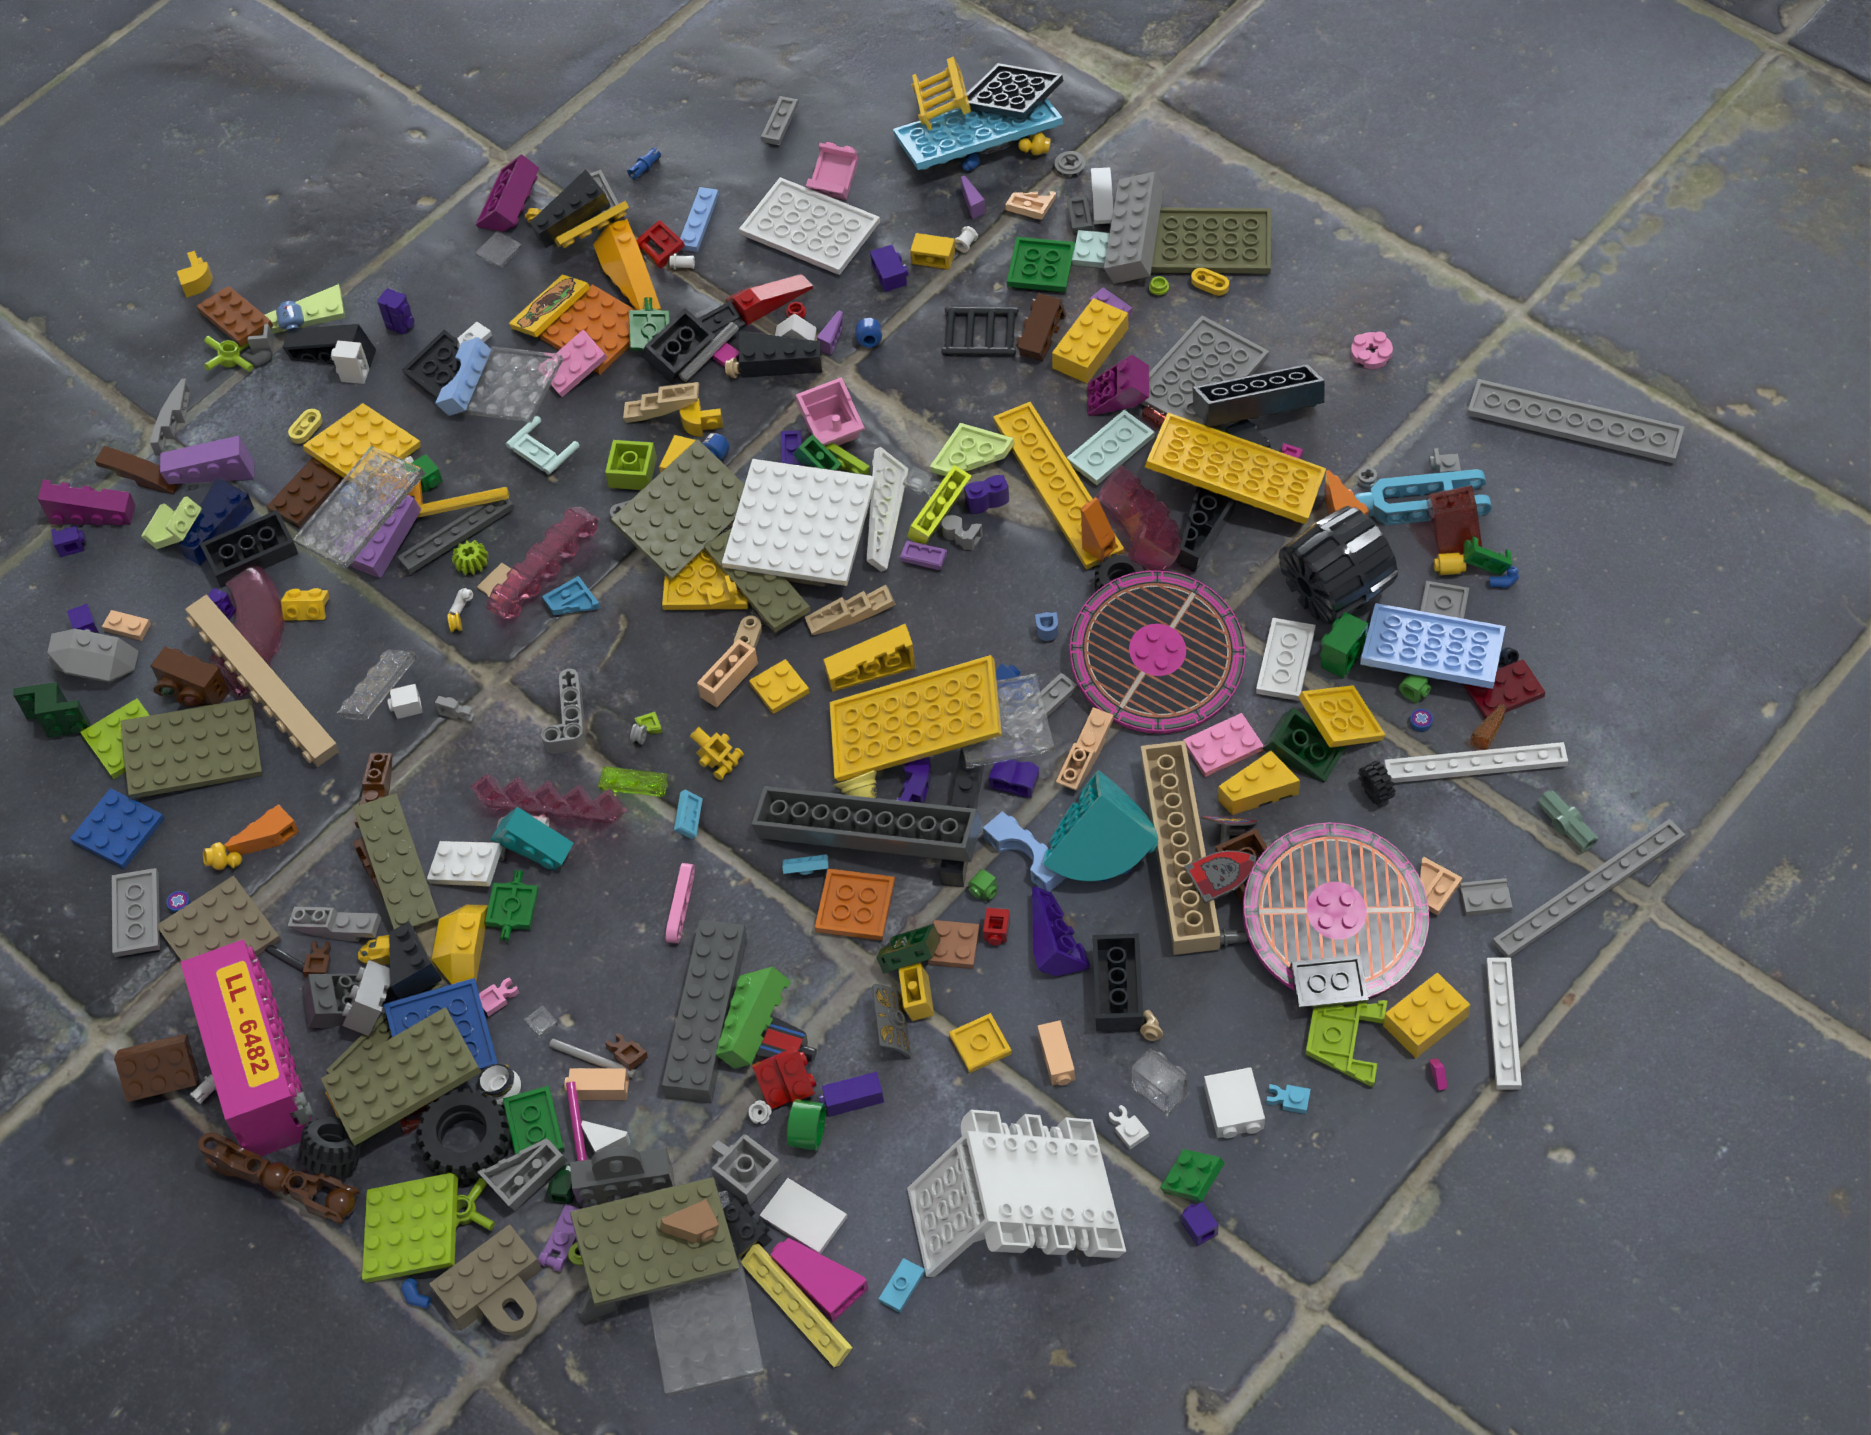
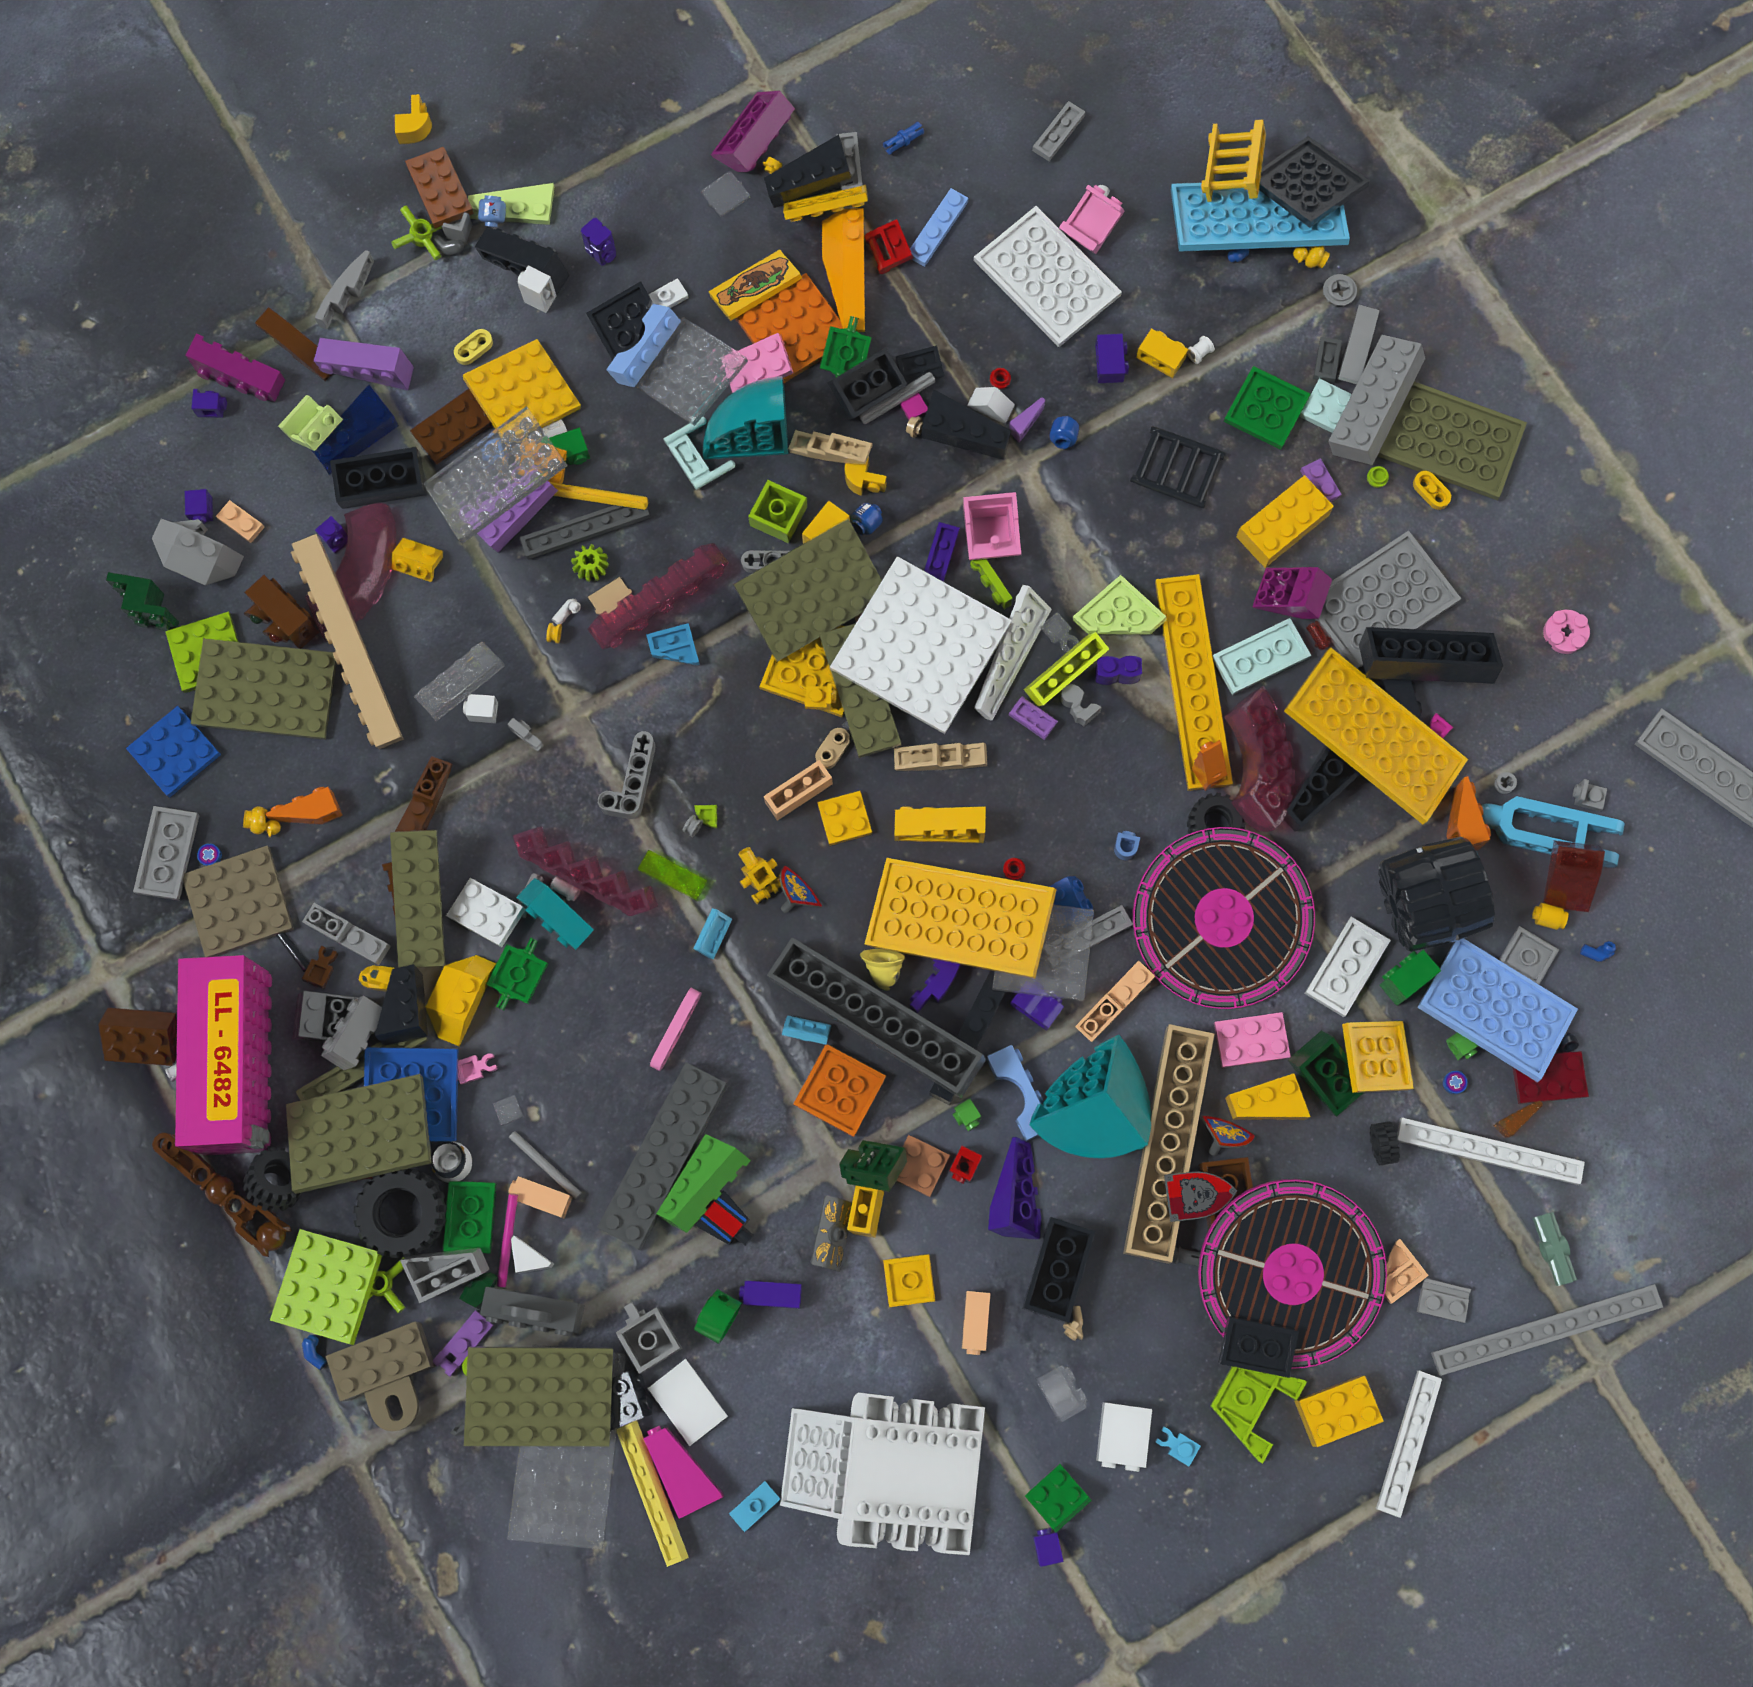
camera: 15 degrees right, 20 degrees up
reddish brown plate [605,1033,648,1071] -> none
medium nougat slope [660,1199,719,1243] -> none
white pin [670,254,695,270] -> none
red wedge [725,274,813,326] -> none
white plate [748,1100,772,1124] -> none
red plate [751,1047,817,1109] -> none
green brick [792,434,841,471] -> none
medium lavender slope [961,176,985,219] -> none
light nougat wing [1005,191,1056,220] -> none
reddish brown wedge [1016,293,1066,361] -> none
white plate [1109,1105,1149,1150] -> none
dark pink tile [1429,1058,1448,1090] -> none
green hinge [1463,536,1512,576] -> none
none -> teal brick [703,376,788,460]
none -> shield [780,866,822,913]

